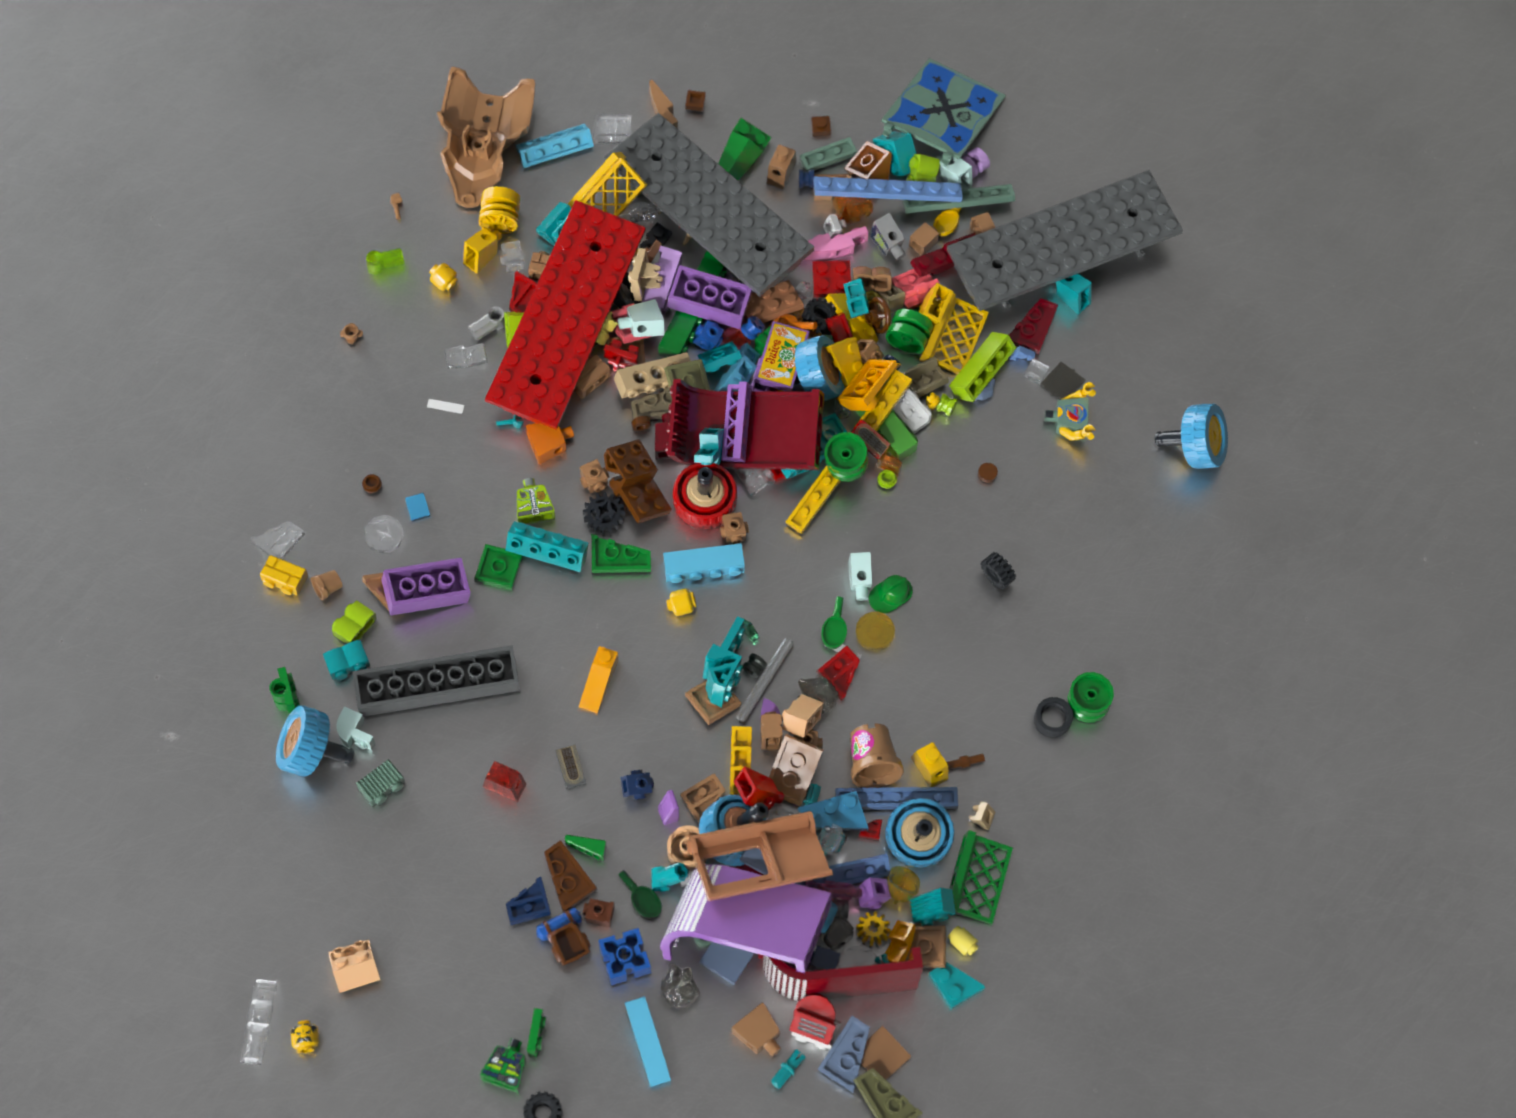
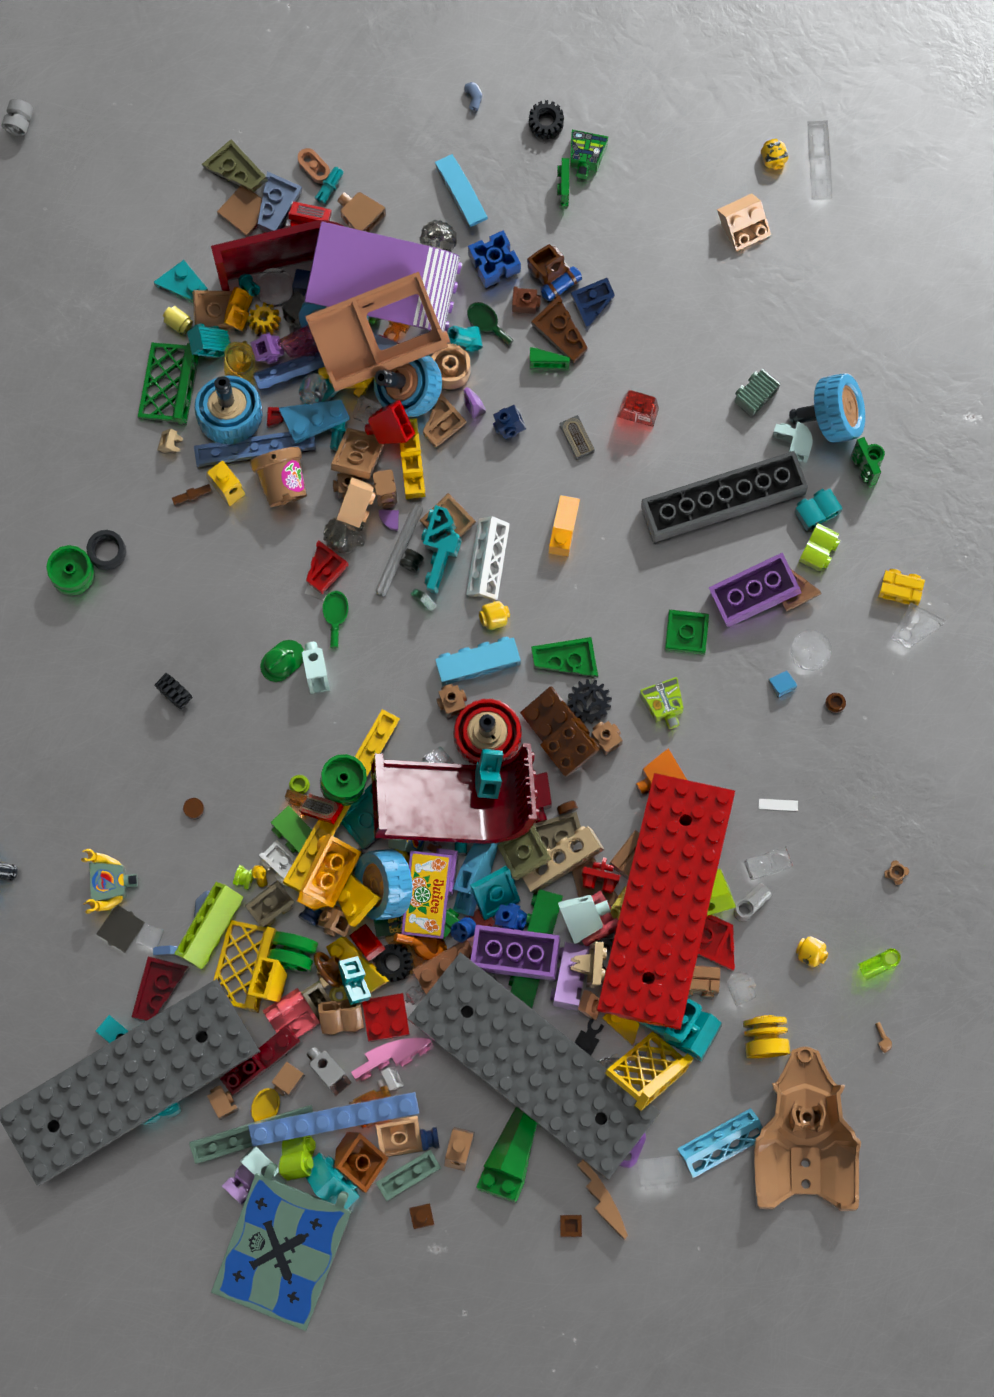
camera: 175 degrees right, 10 degrees up
medium nougat piece [311,570,343,600] -> none
yellow torso [463,228,502,274] -> none
teal brick [505,521,589,572] -> none
medium lavender fence [721,382,752,462] -> none
clear yellow tile [855,612,895,650] -> none
none -> nougat plate [298,148,330,183]
none -> white fence [466,516,510,601]

